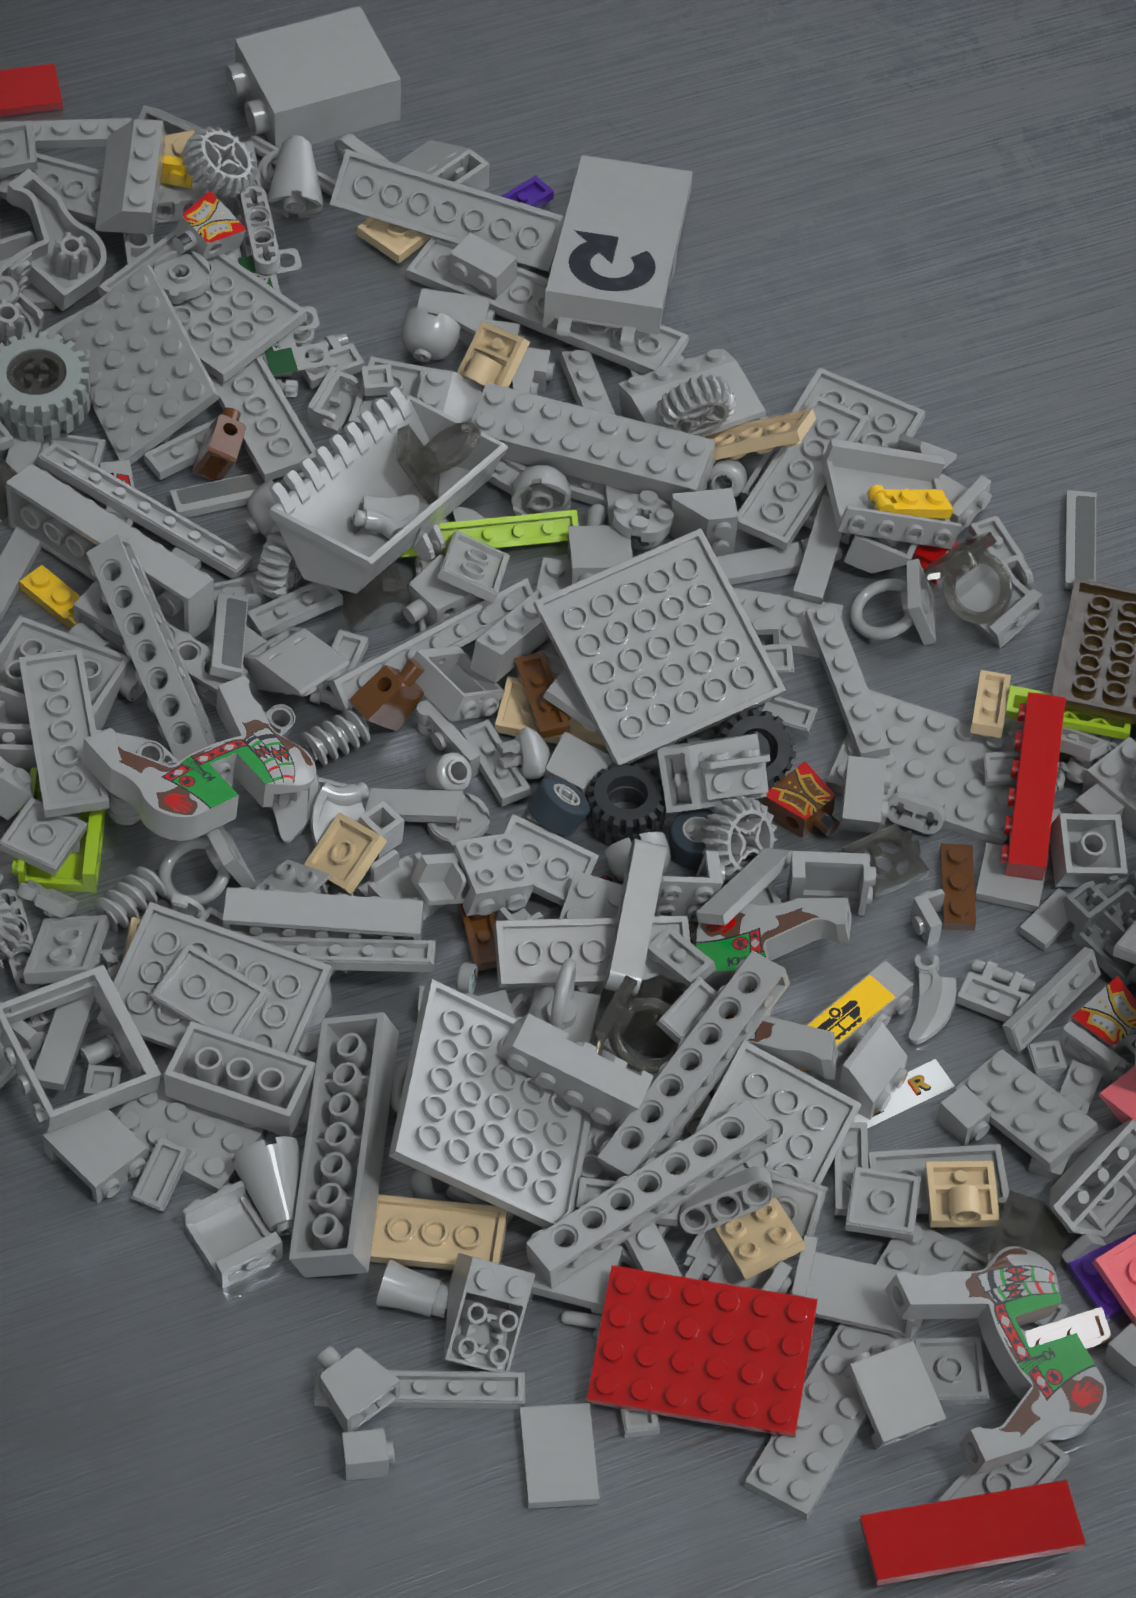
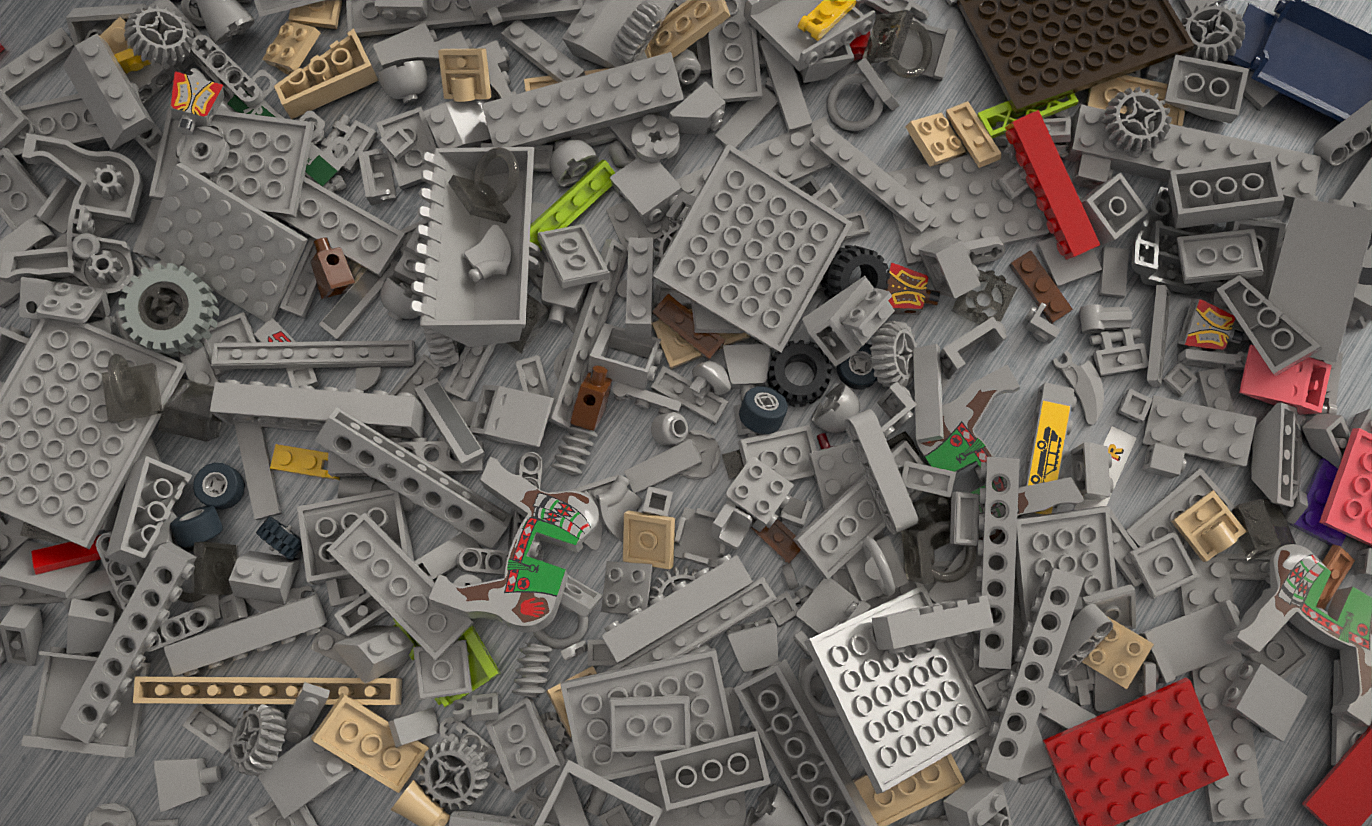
camera: 30 degrees left, 25 degrees up
none -> tan plate [262,21,321,75]
none -> tan wedge [274,28,379,119]
none -> light grey torso [726,617,778,675]
none -> tan plate [905,112,966,167]
none -> light grey piece [1080,304,1132,334]
none -> light grey plate [1118,389,1153,423]

